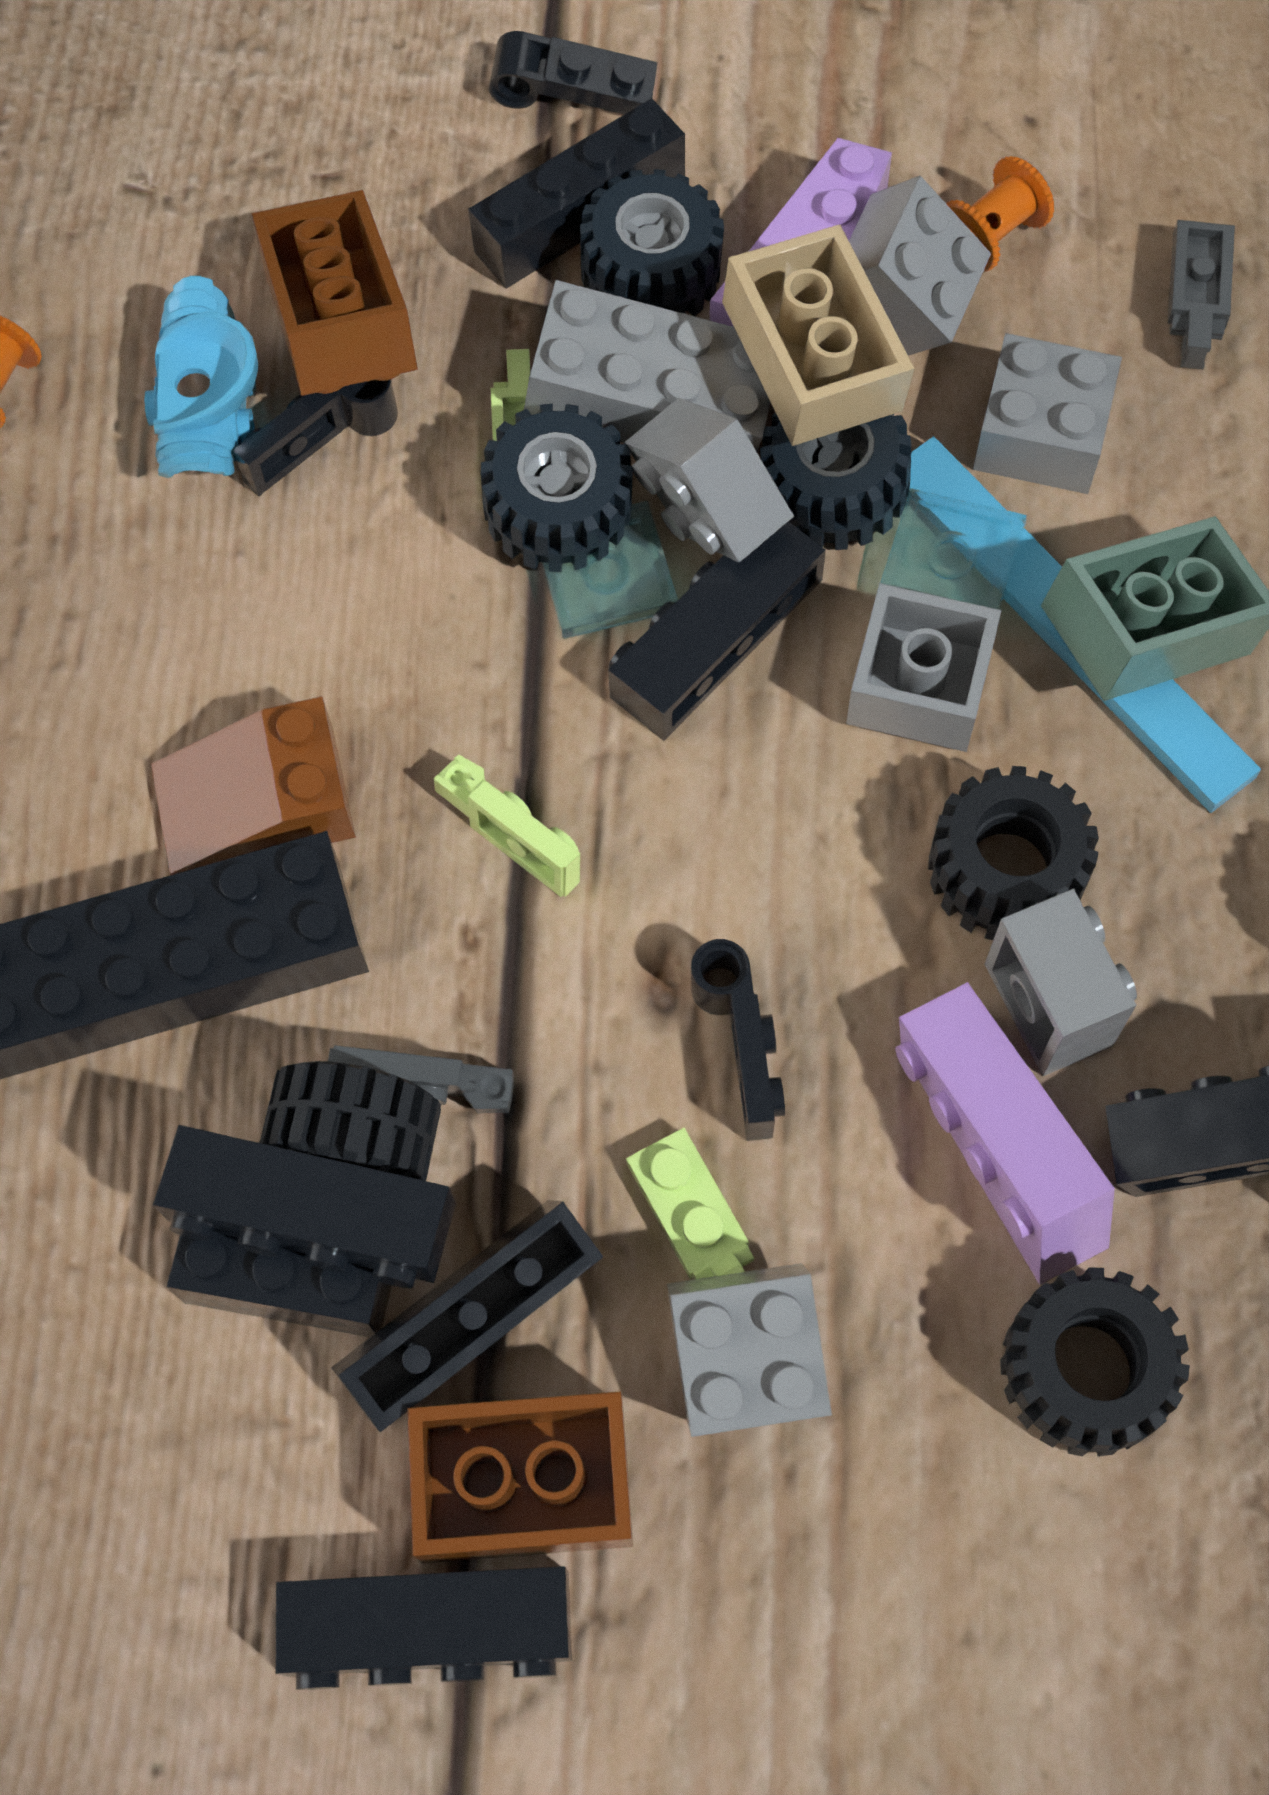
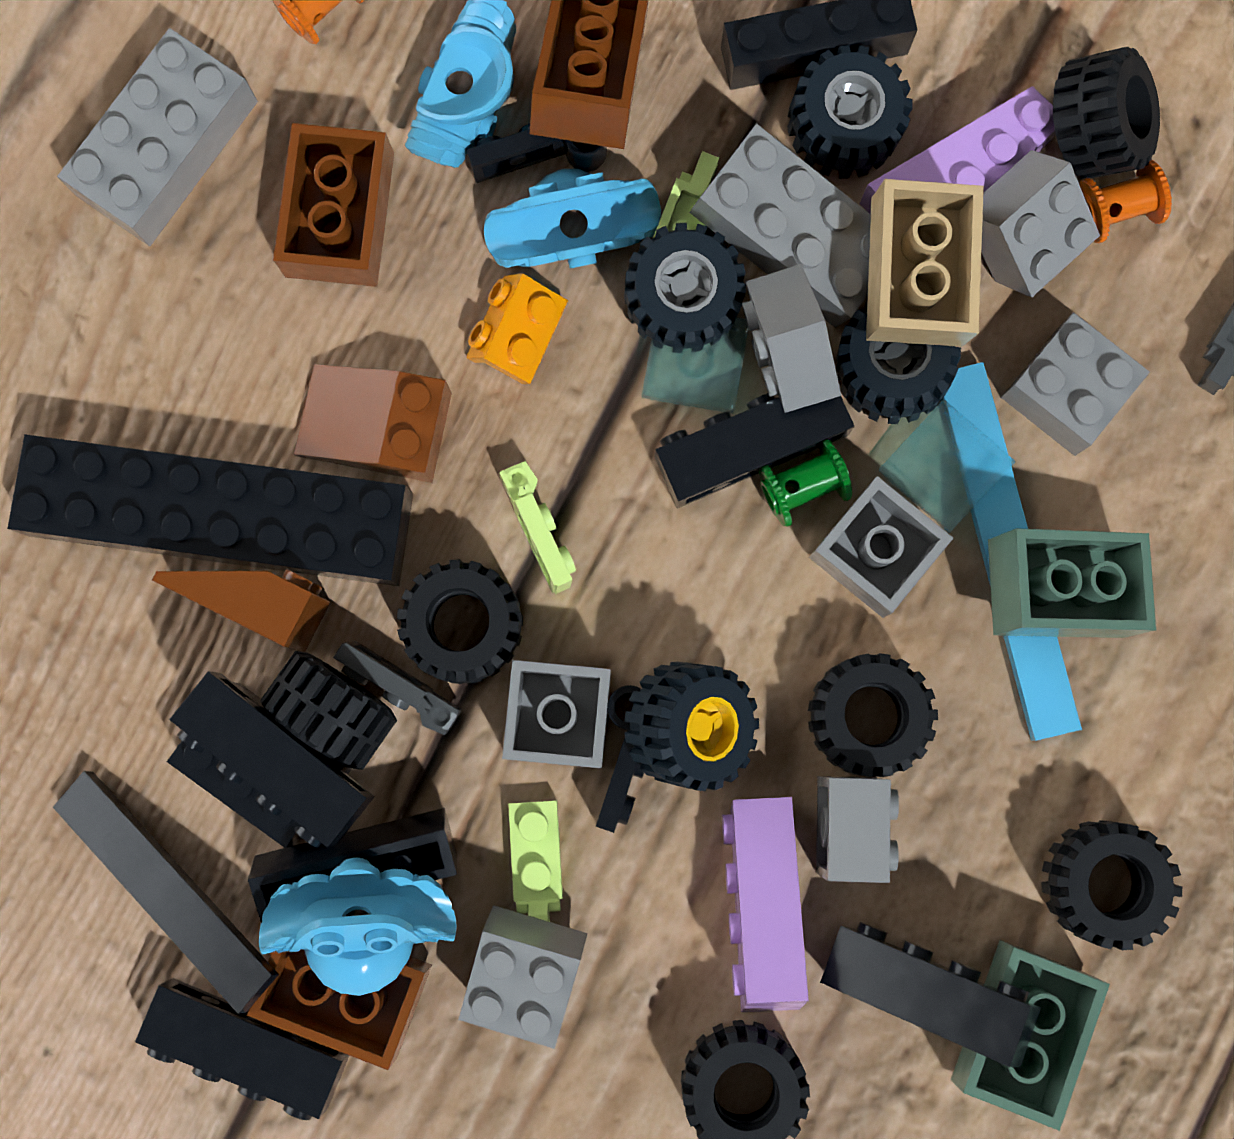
camera: 25 degrees right, 15 degrees up
none -> black tile [53,771,279,1014]
none -> dark orange slope [152,569,331,652]
none -> medium azure piece [259,858,457,996]
none -> dark orange brick [273,123,394,287]
none -> black tyre [397,559,523,684]
none -> light orange bracket [467,273,568,384]
none -> medium azure piece [484,169,661,269]
none -> light grey brick [502,660,611,768]
none -> black wheel [624,662,759,791]
none -> green hose [759,439,853,527]
none -> black tyre [1053,46,1160,179]

